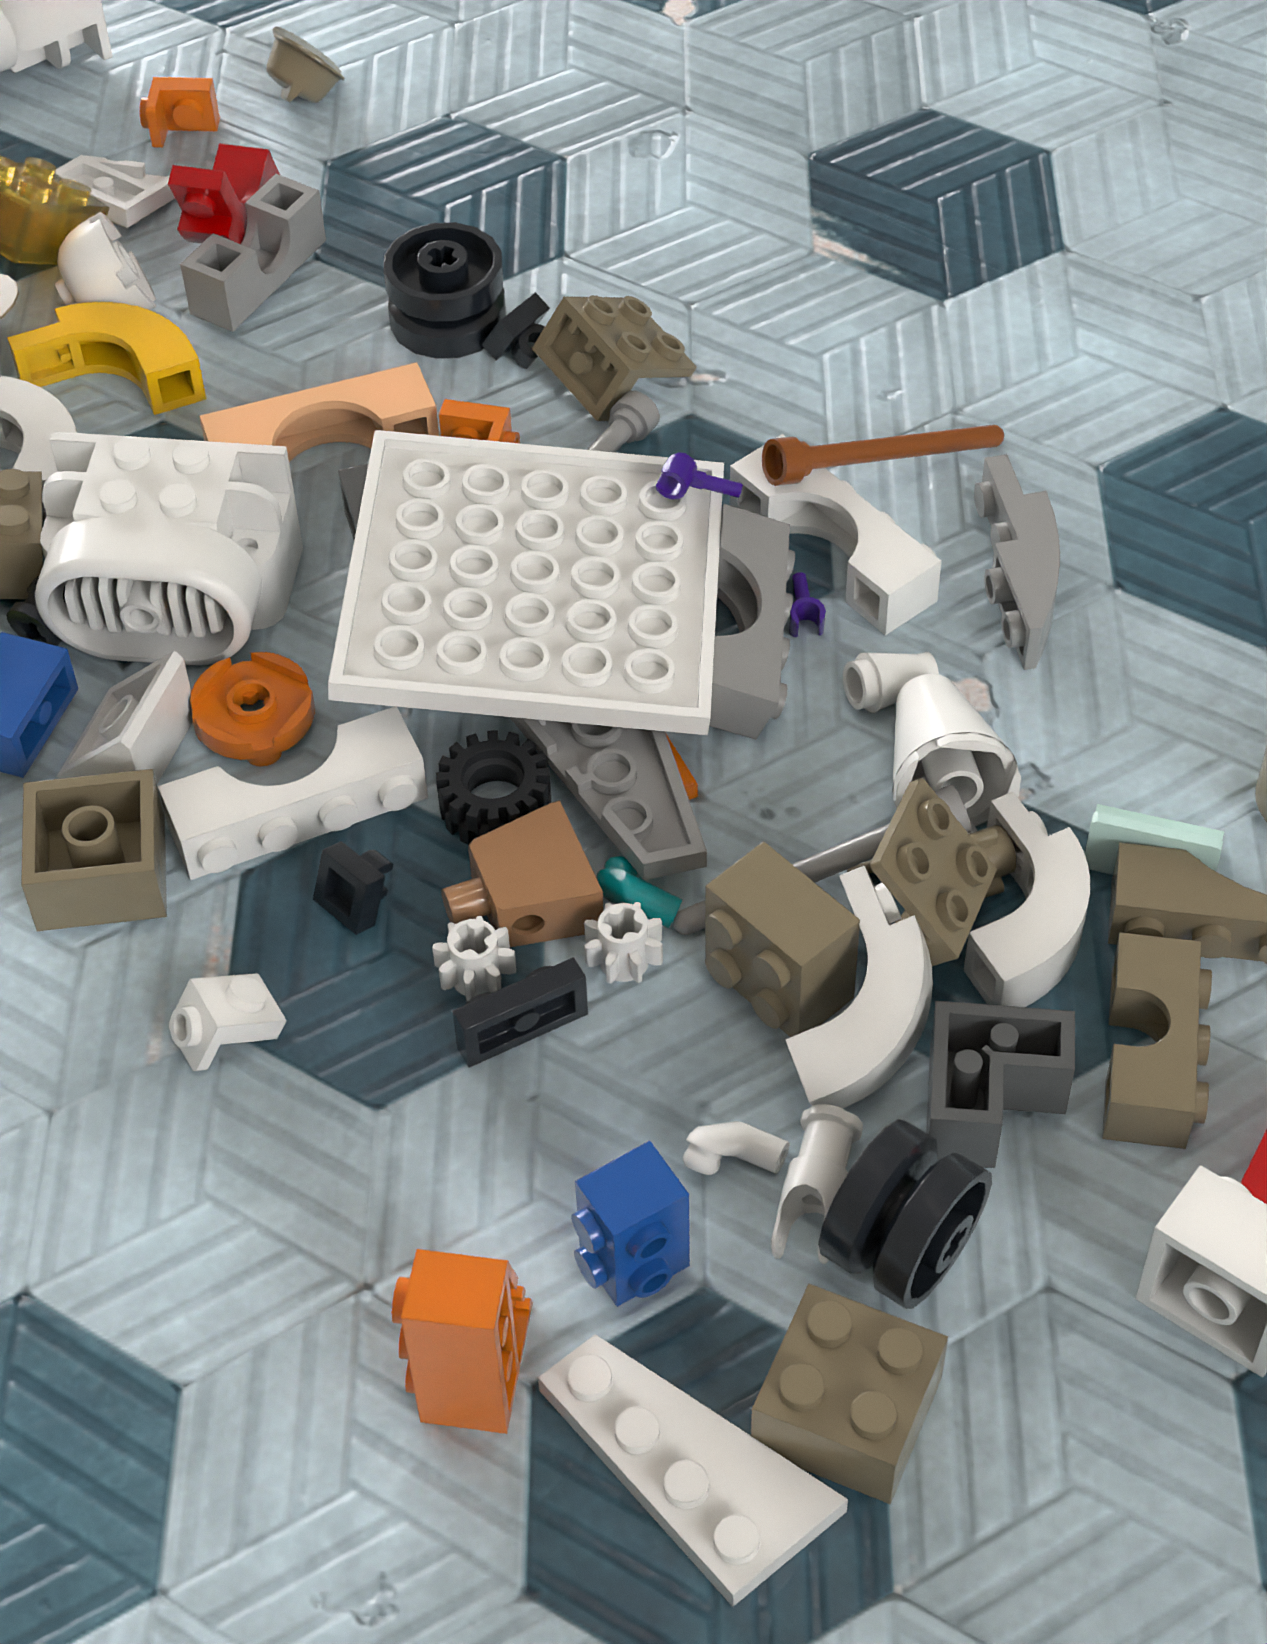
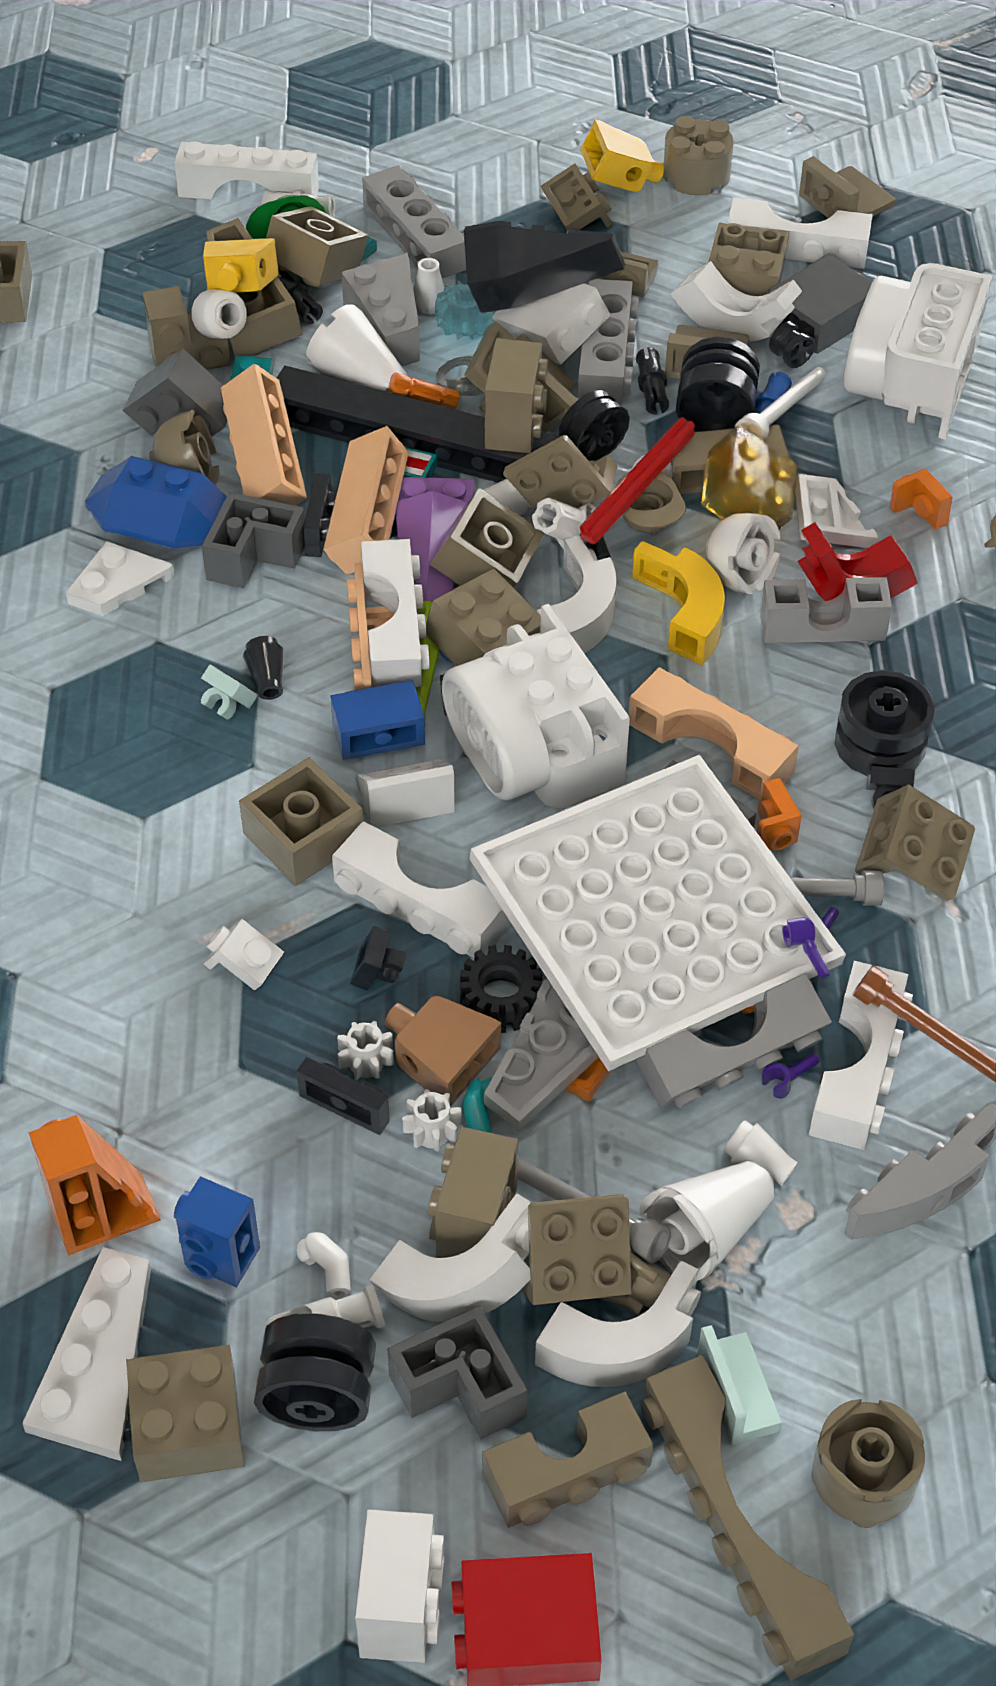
camera: 55 degrees right, 0 degrees up
orange plate [191,652,315,767] -> none

